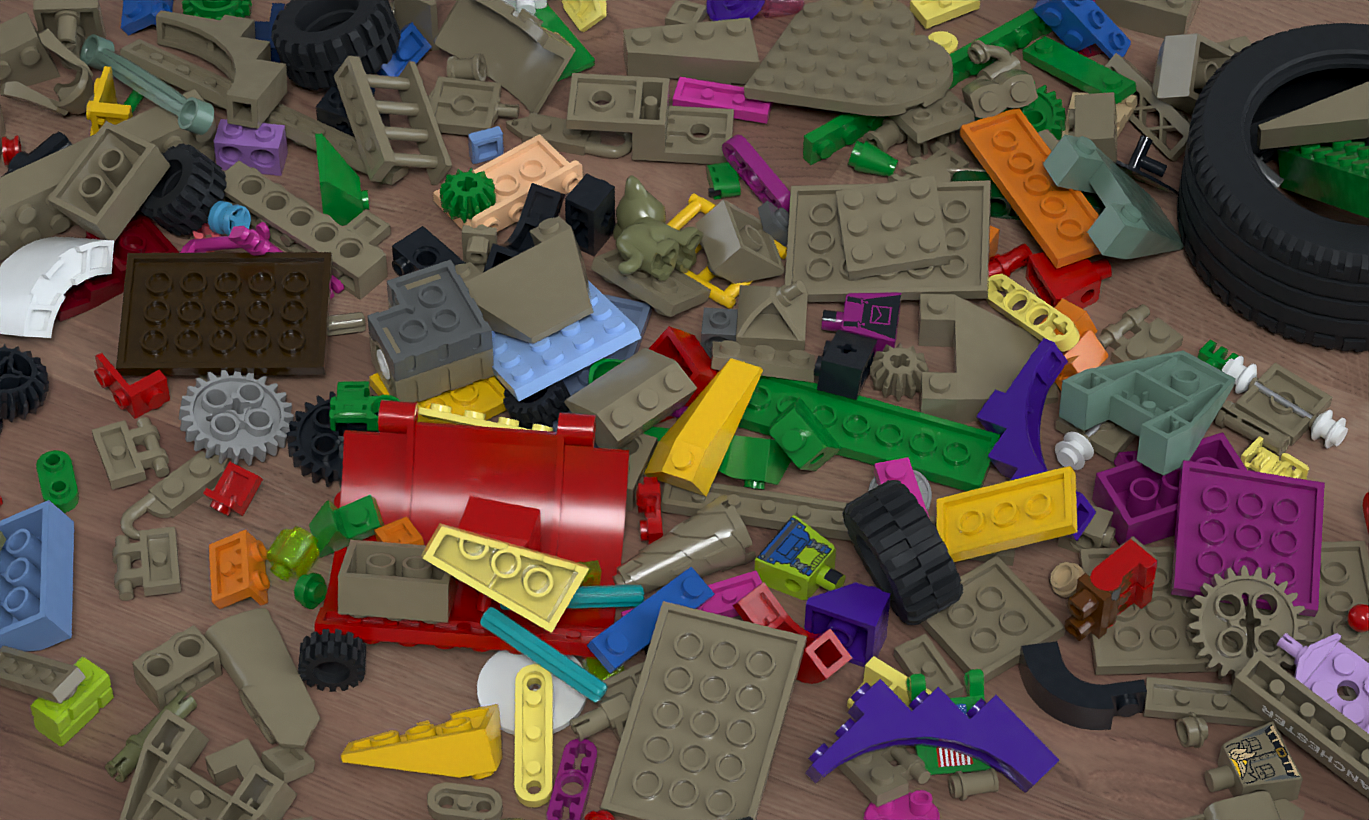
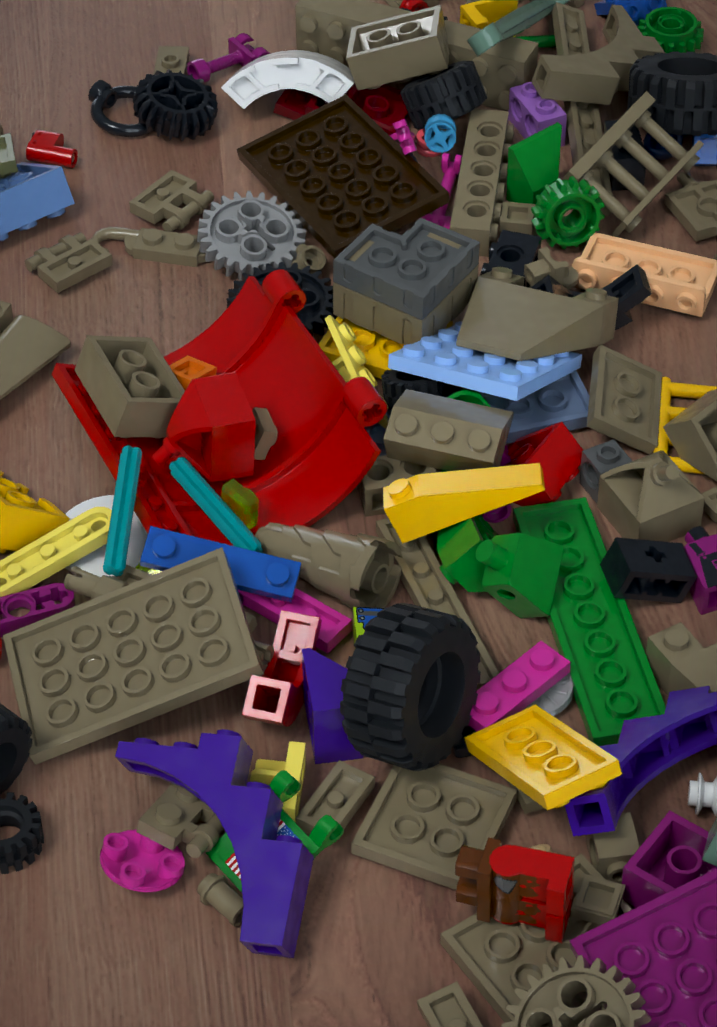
camera: 60 degrees right, 5 degrees down
green plate [36,450,79,513] -> none
red bracket [94,353,170,419] -> none
red bracket [203,461,263,516] -> none
orange bracket [209,529,270,609] -> none
clear neon green head [266,526,320,582] -> none
black tyre [298,629,366,692] -> none
green slope [309,494,384,558] -> none
green piece [329,381,400,431] -> none
light yellow wedge [421,523,589,633] -> none
green gear [440,167,496,224] -> none
medium blue tile [468,126,504,164] -> none
black brick [565,173,615,257] -> none
olive animal [613,175,704,281] -> none
red hinge [636,476,663,545] -> none
dark tan plate [711,340,815,382] -> none
dark tan gear [870,343,929,401] -> none
black arch [1018,641,1147,730] -> none
none -> dark tan plate [291,244,327,274]
none -> green gear [531,176,605,250]

